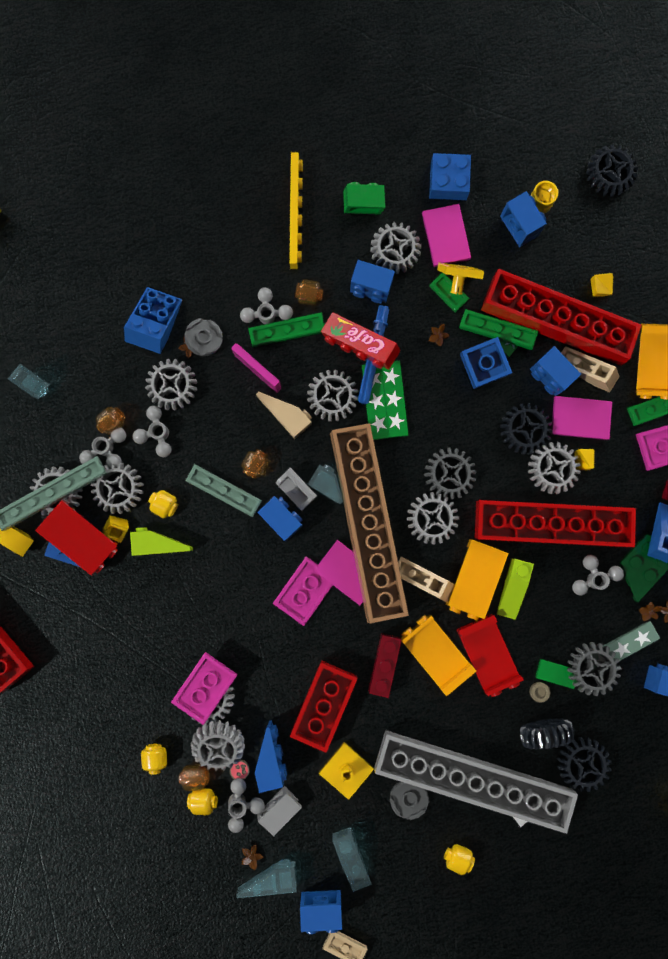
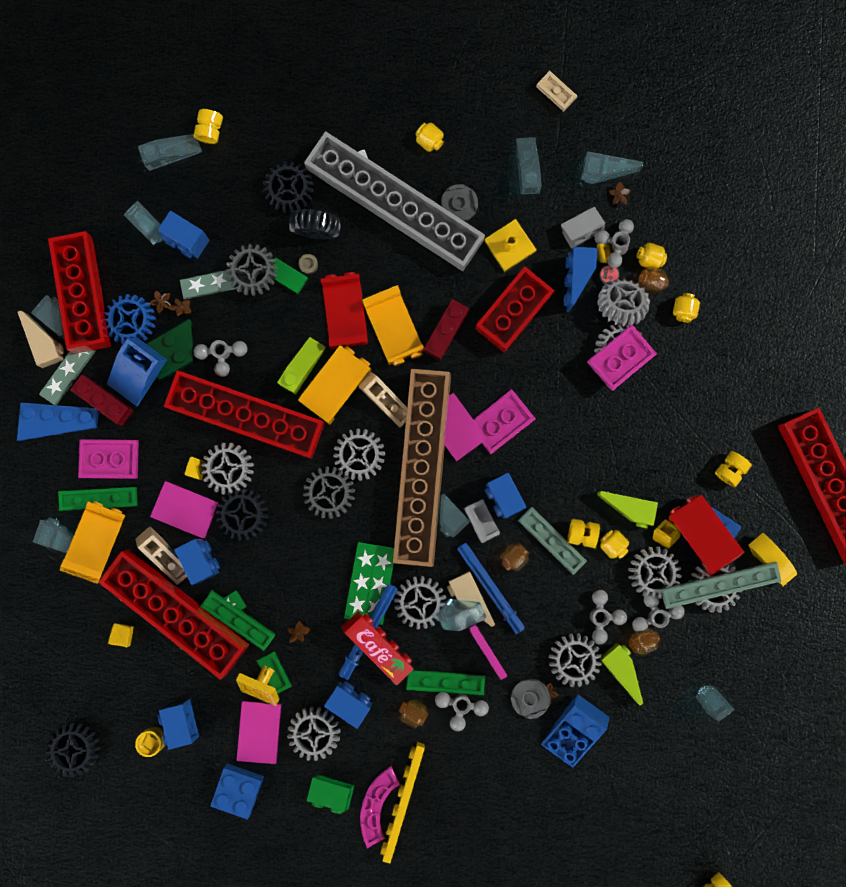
camera: 165 degrees left, 0 degrees up
blue brick [300,890,342,934] -> none
blue brick [460,337,512,389] -> none
none -> dark pink tile [360,766,400,848]
none -> clear light blue slope [437,599,487,631]
none -> blue axle [457,543,525,634]
none -> yellow wheel [568,519,600,548]
none -> yellow slope [597,243,611,263]
none -> lime slope [599,643,643,705]
none -> yellow wheel [715,451,752,487]

